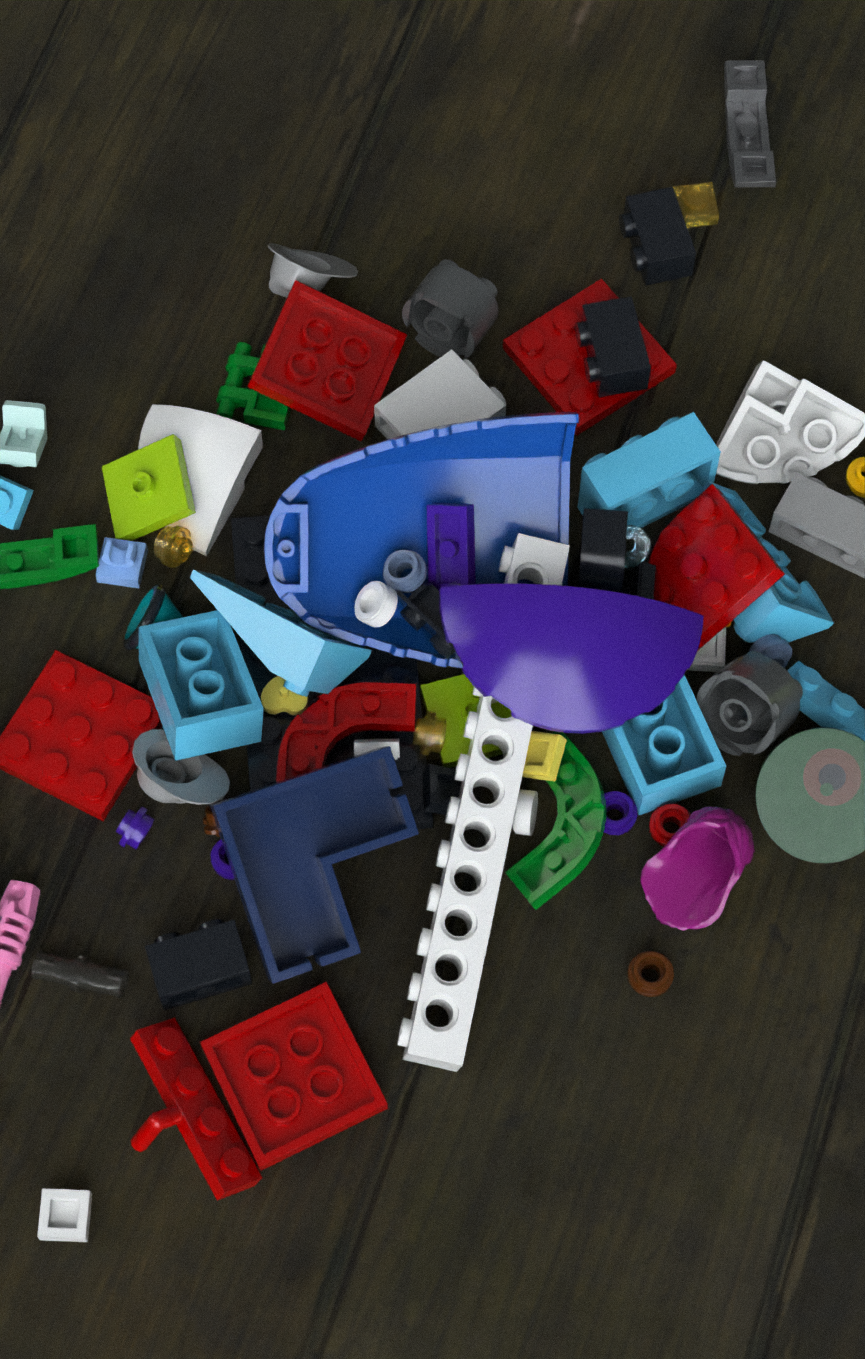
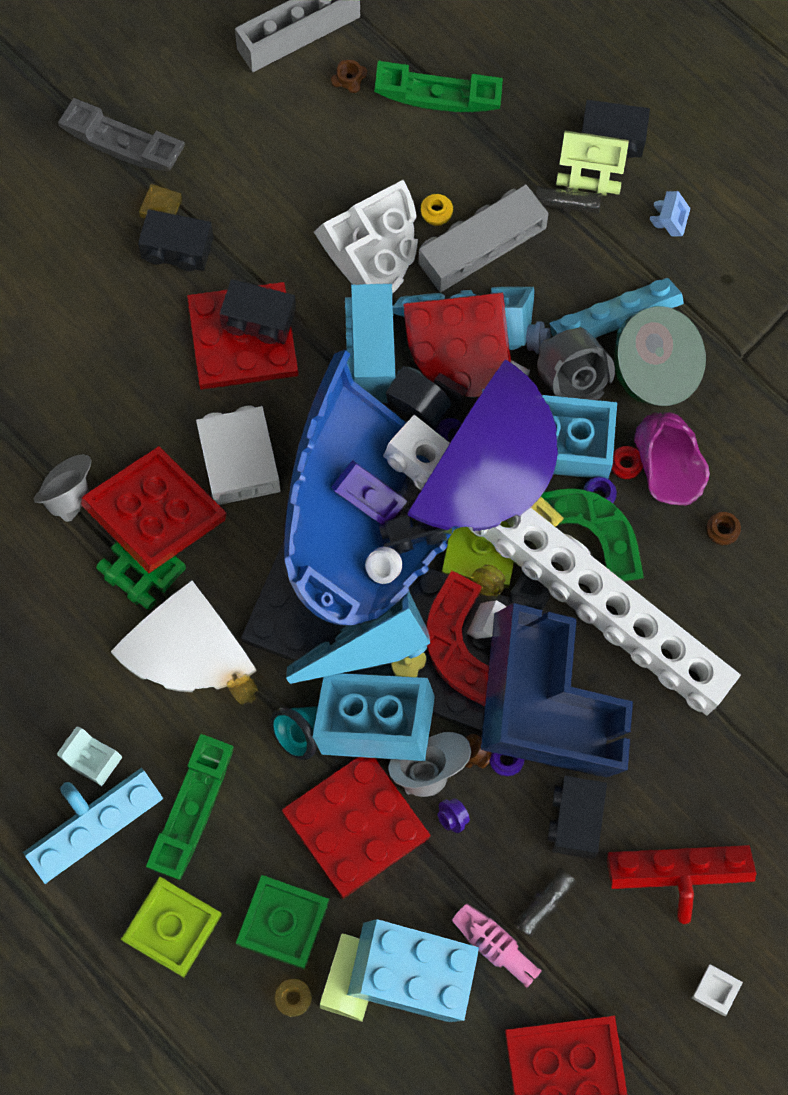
camera: 65 degrees left, 5 degrees up
light blue tile [96,537,148,589] -> none
lime plate [102,434,196,541] -> none
red plate [200,982,388,1171] -> none
sand blue plate [383,550,427,593] -> none
dark grey brick [402,259,499,359] -> none

